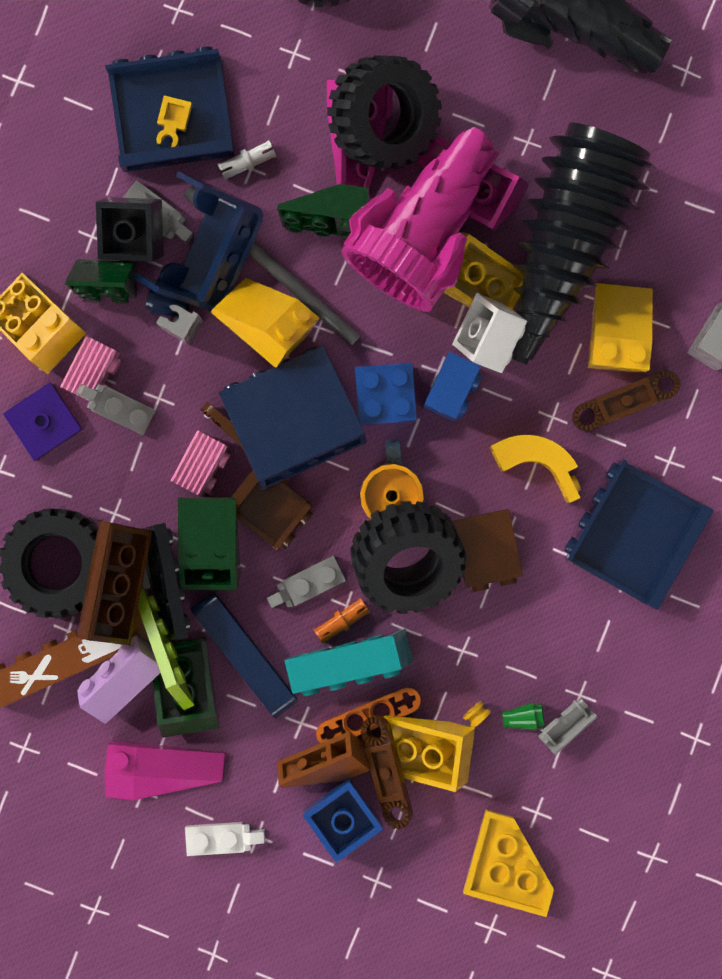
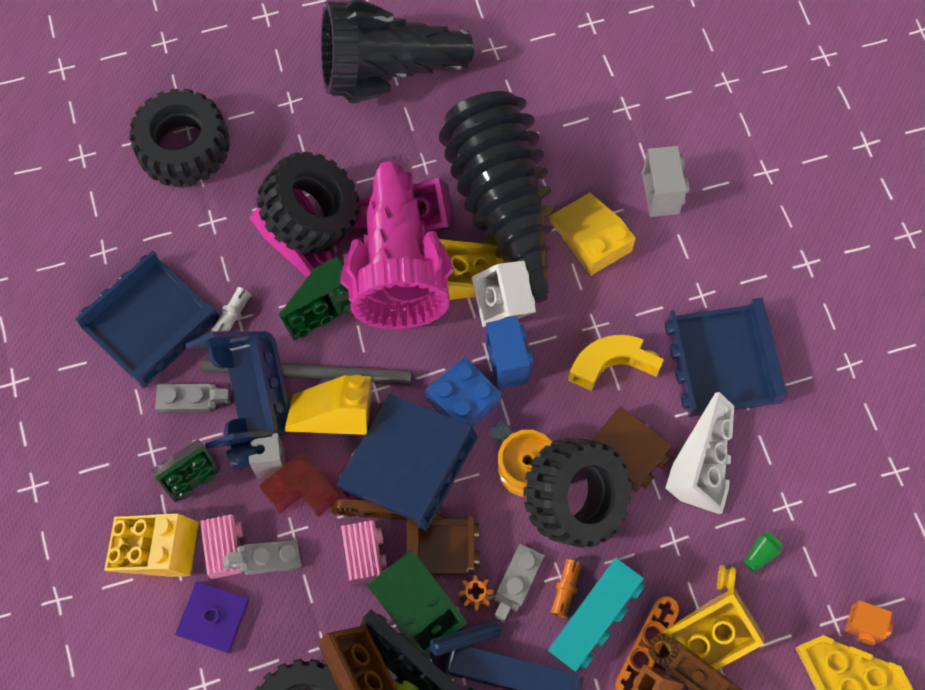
camera: 40 degrees left, 20 degrees down
black brick [95,197,164,262] -> none
yellow plate [156,96,193,147] -> none
light grey hinge [538,698,598,755] -> none
reddish brown plate [572,370,681,431] -> none
none -> clear red brick [259,452,338,517]
none -> dark blue axle [429,620,502,656]
none -> orange gear [458,575,493,612]
none -> white wedge [666,392,734,514]
none -> orange brick [845,600,894,645]

